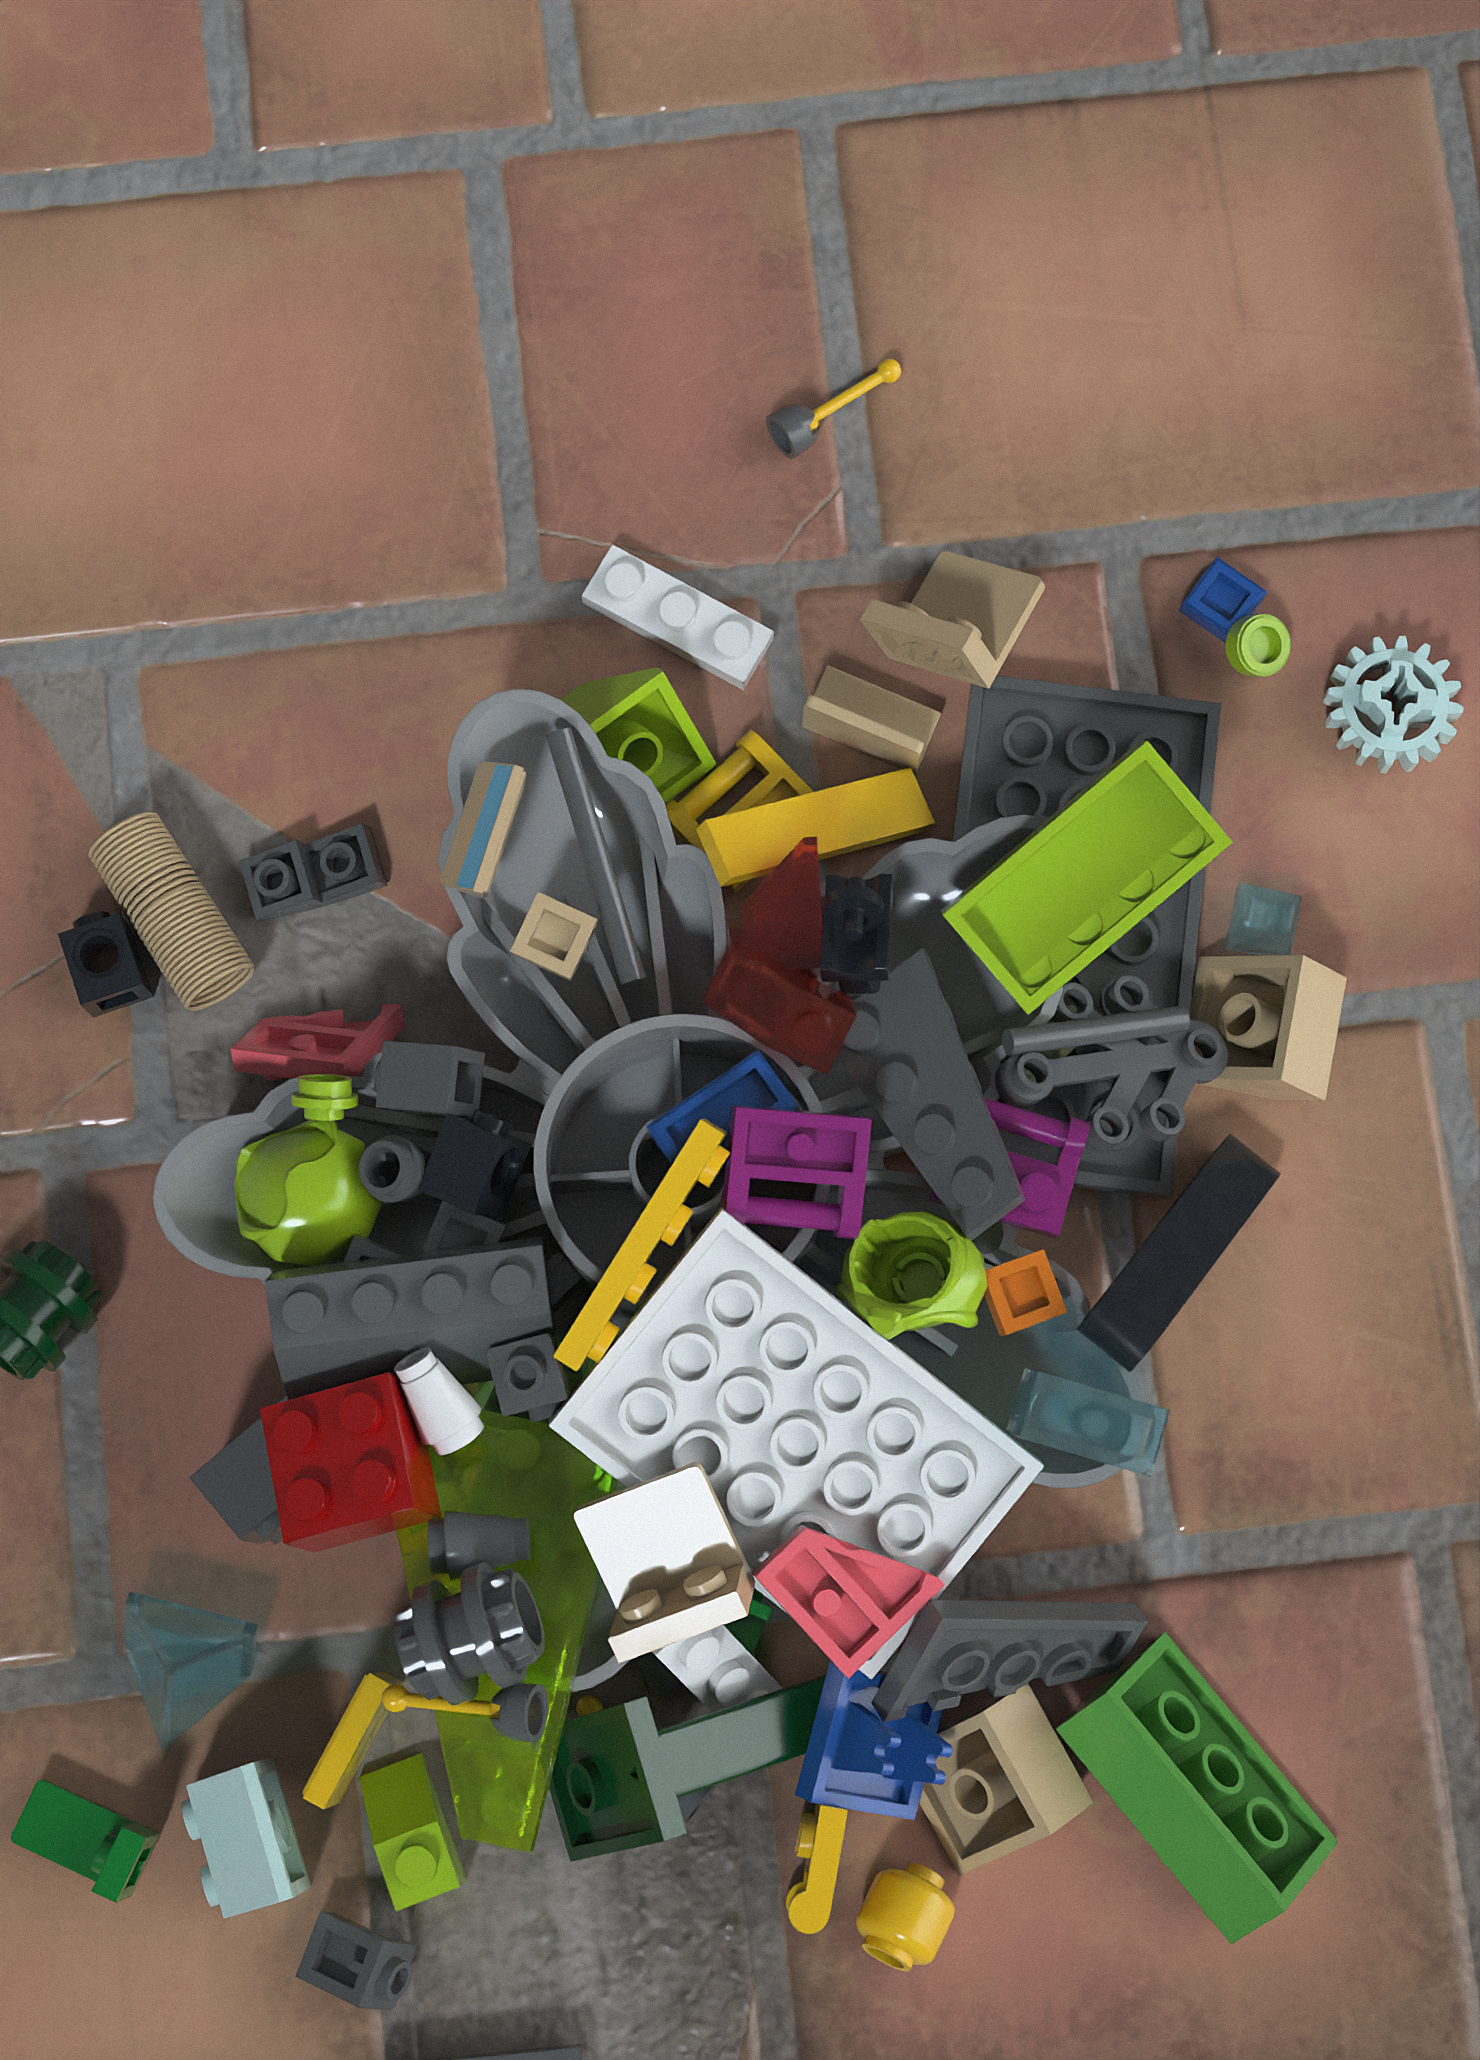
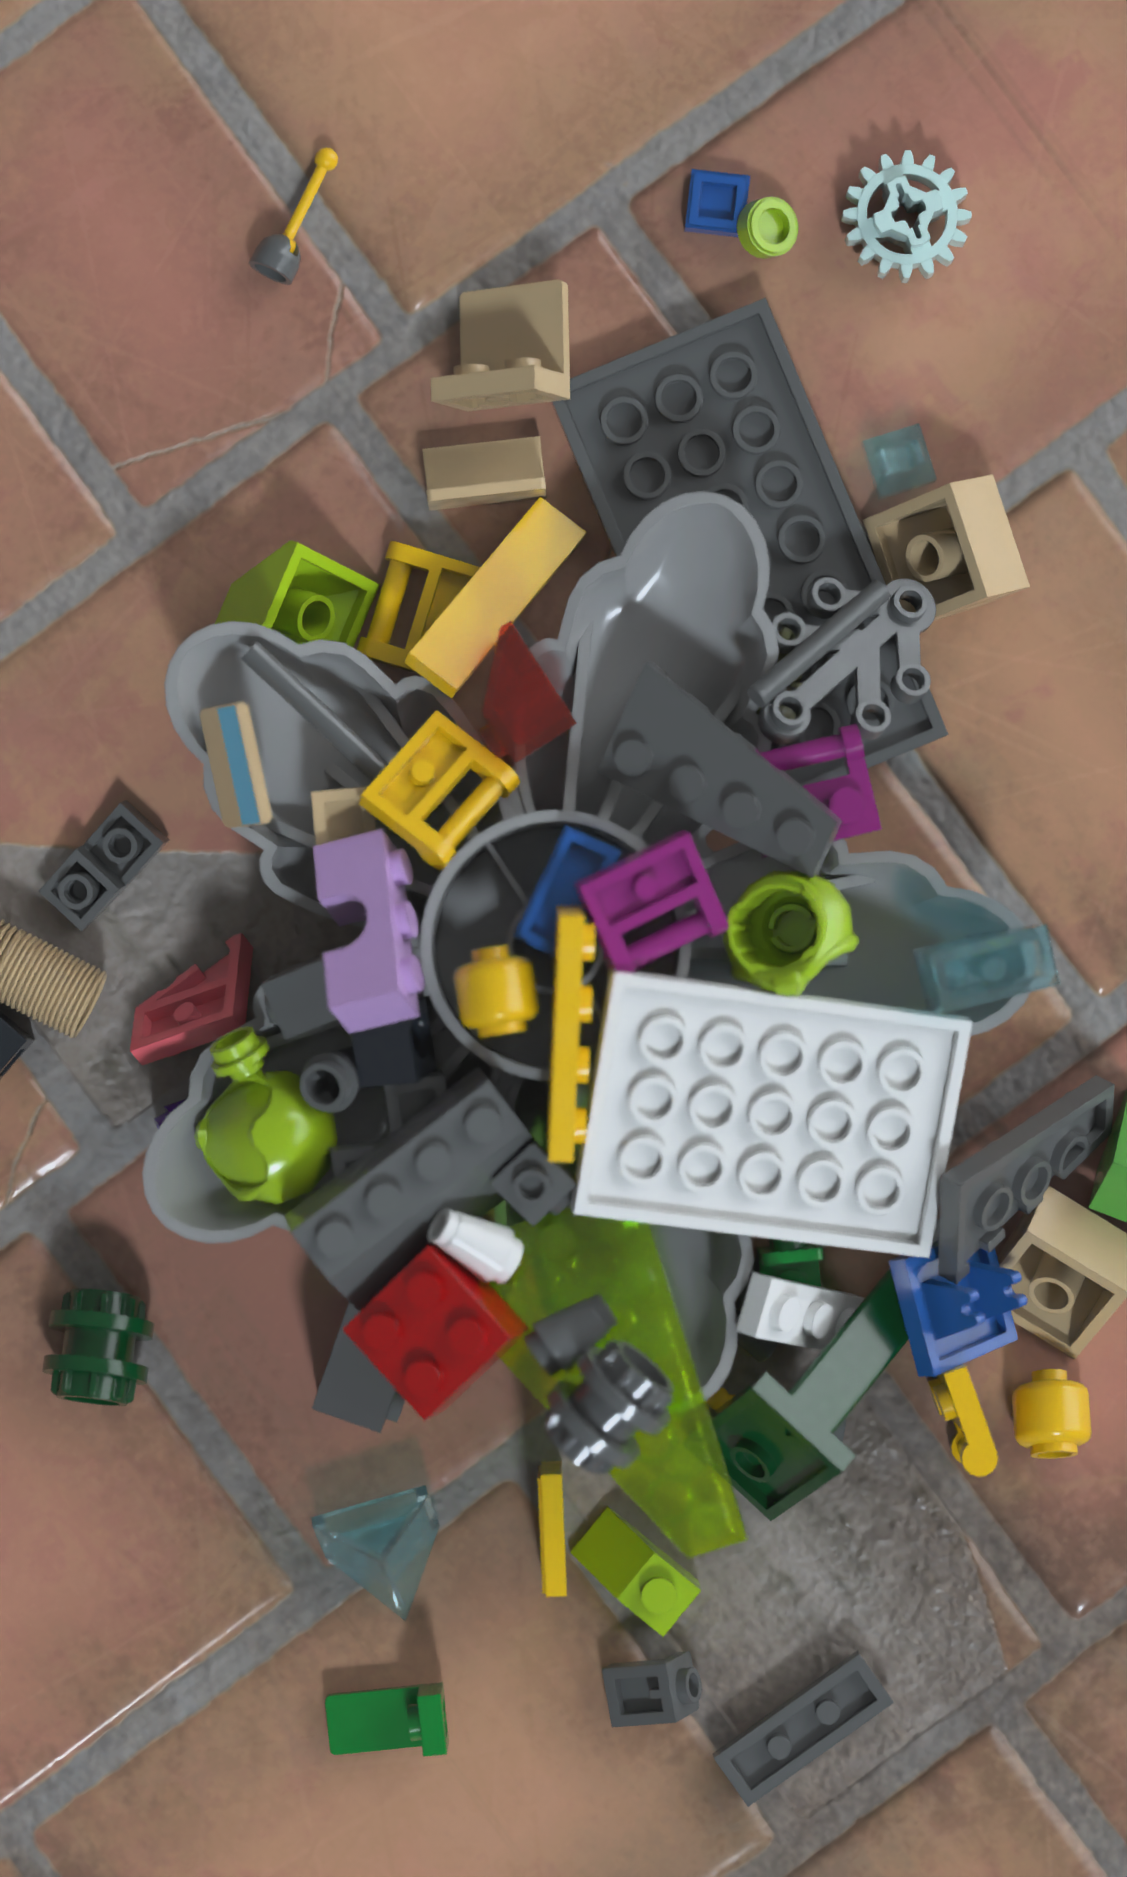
camera: 30 degrees left, 10 degrees up
light aqua slope [181,1757,311,1919] -> none
dark grey hinge [382,1683,548,1743] -> none
bracket [574,1462,756,1663] -> none
white plate [582,544,774,691] -> none
clear red slope [702,940,857,1075] -> none
coral wing [751,1525,945,1679] -> none
black hips [820,873,894,994] -> none
lime slope [940,740,1233,1015] -> none
orange plate [984,1249,1067,1337] -> none
black beam [1076,1133,1281,1373] -> none
none -> lavender arch [313,829,424,1033]
none -> yellow plate [359,710,520,871]
none -> yellow head [454,945,539,1038]

